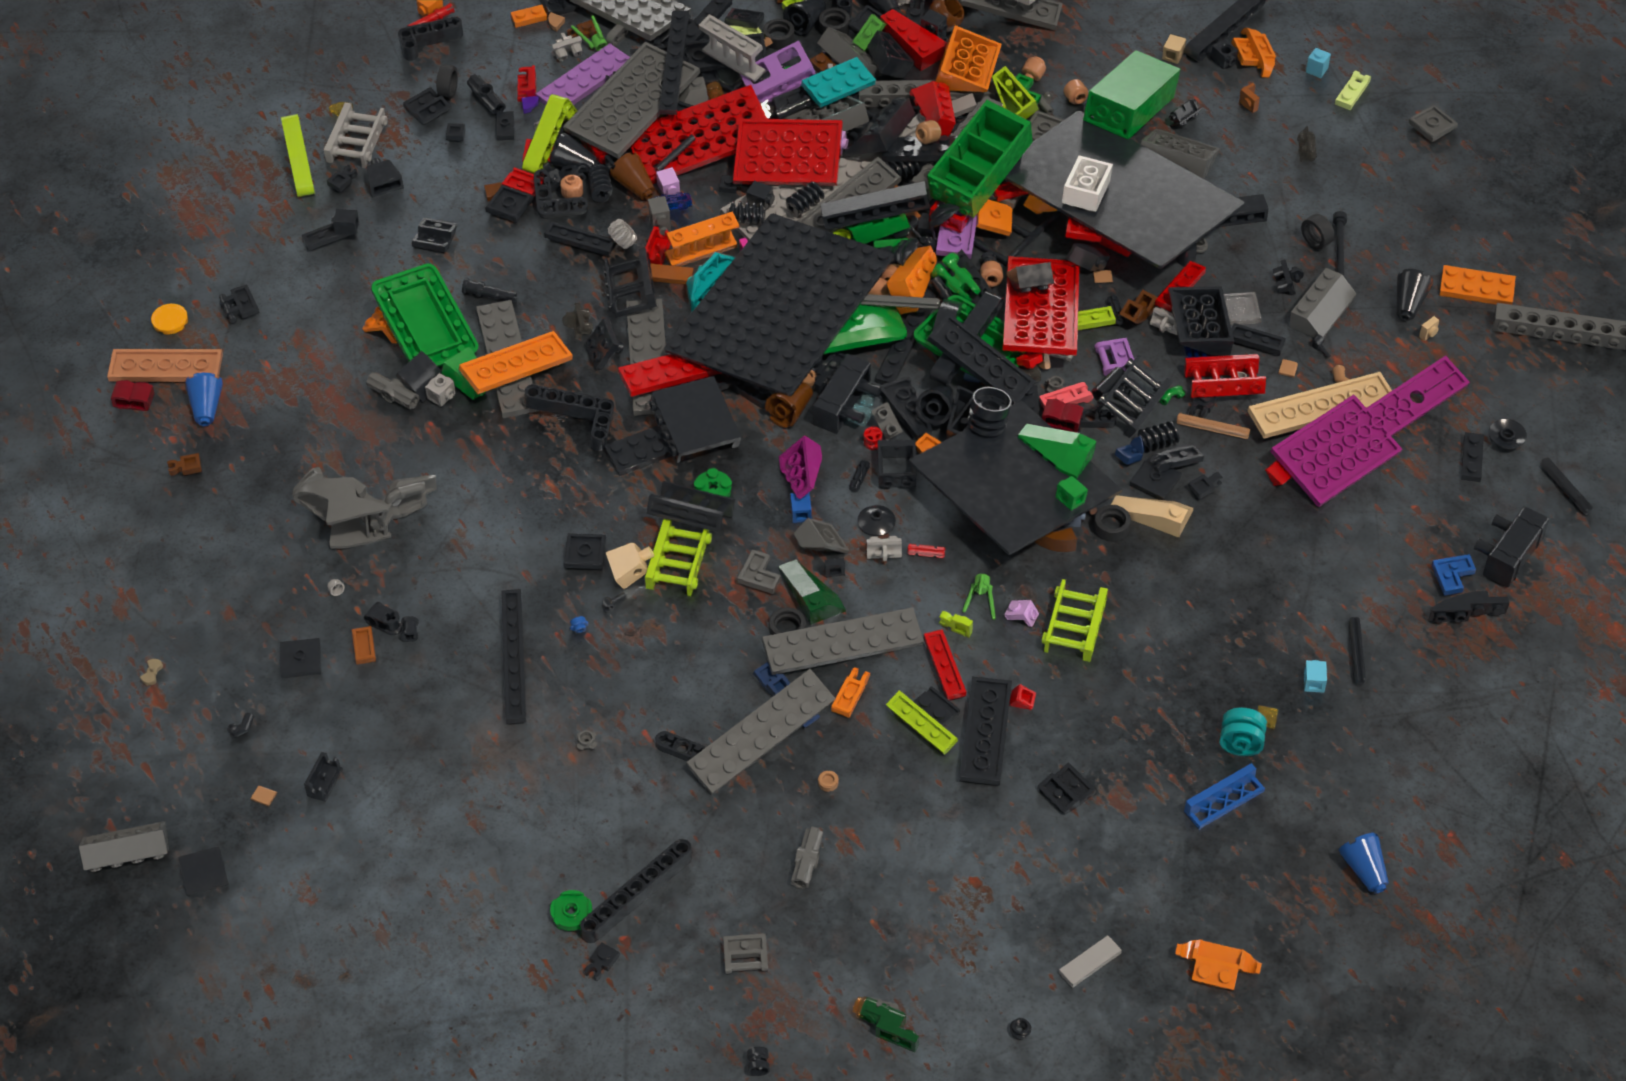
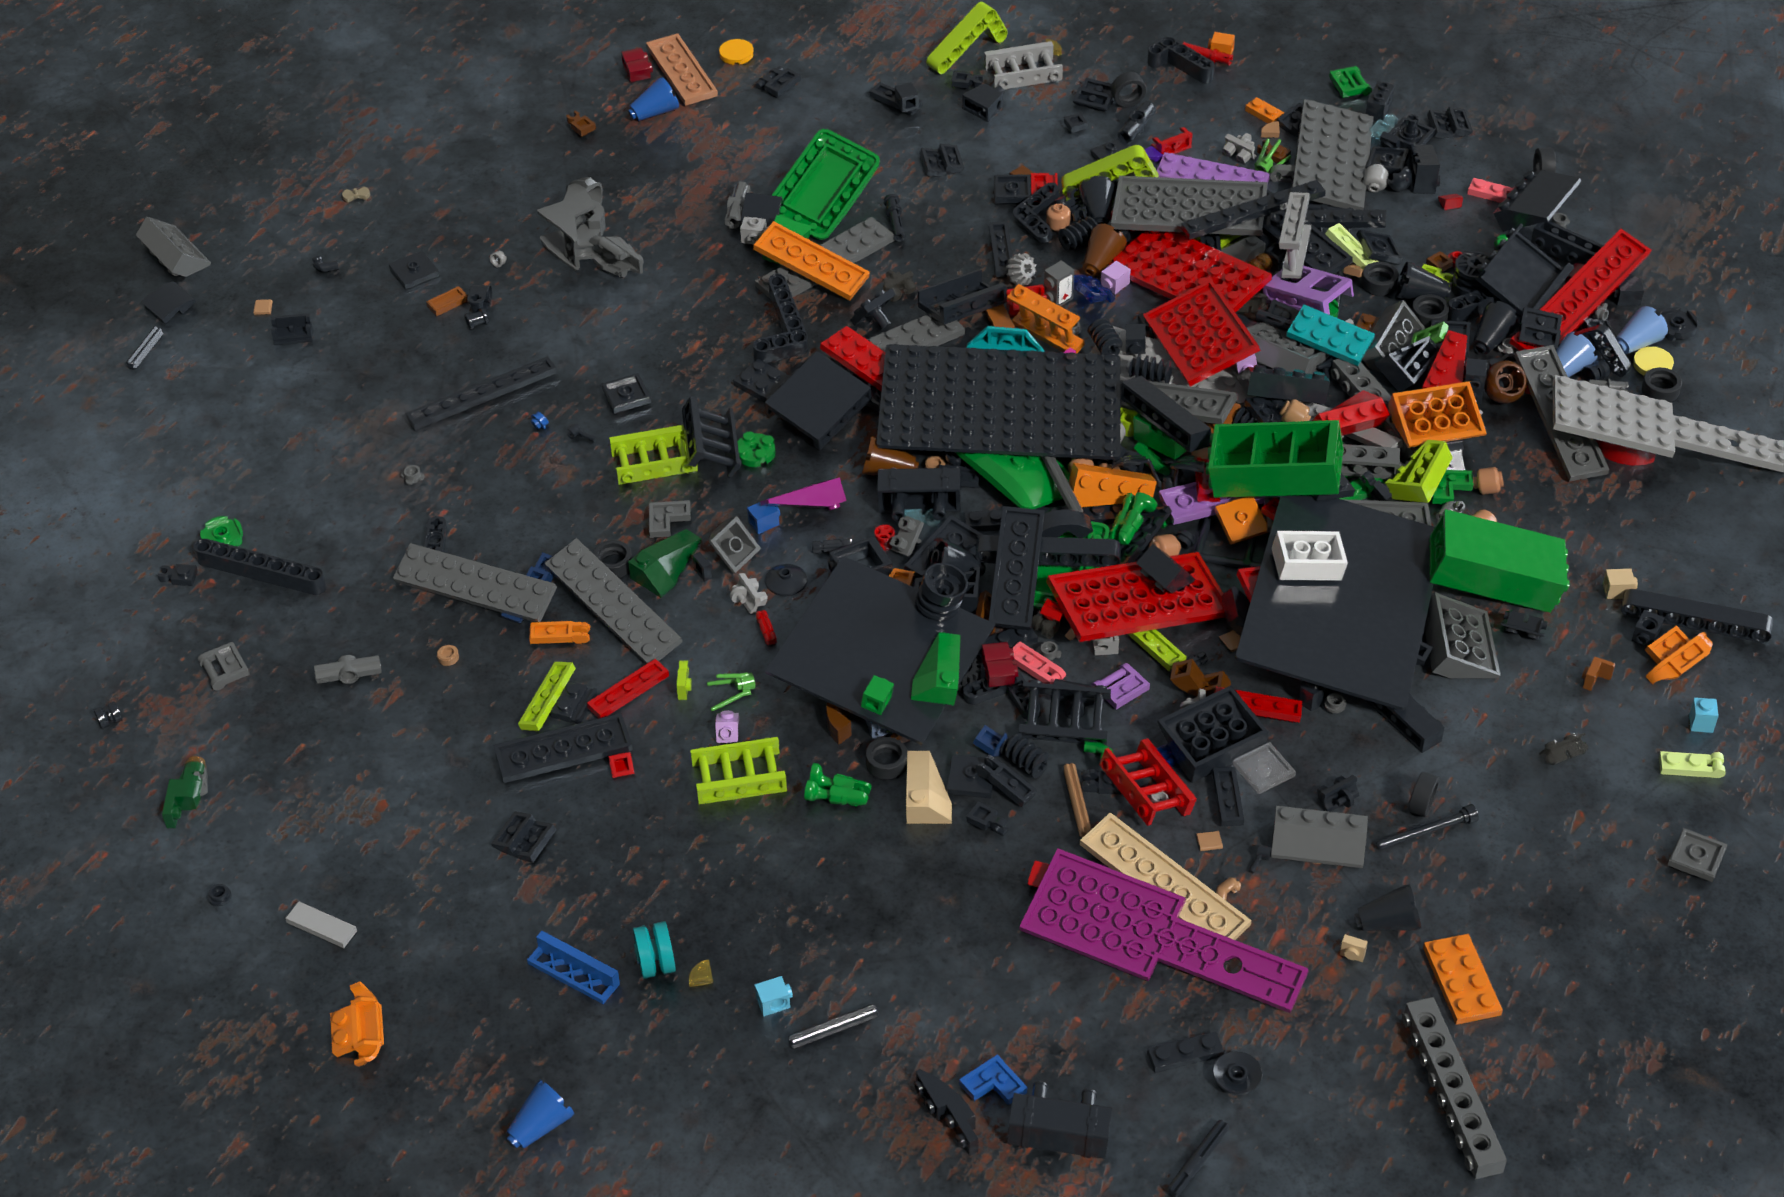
camera: 65 degrees right, 5 degrees down
tan torso [606,543,654,589] -> none
black bar [655,135,696,171] -> none
black pin [930,276,953,300] -> none
none -> axle [126,327,163,370]
none -> green piece [804,763,872,806]

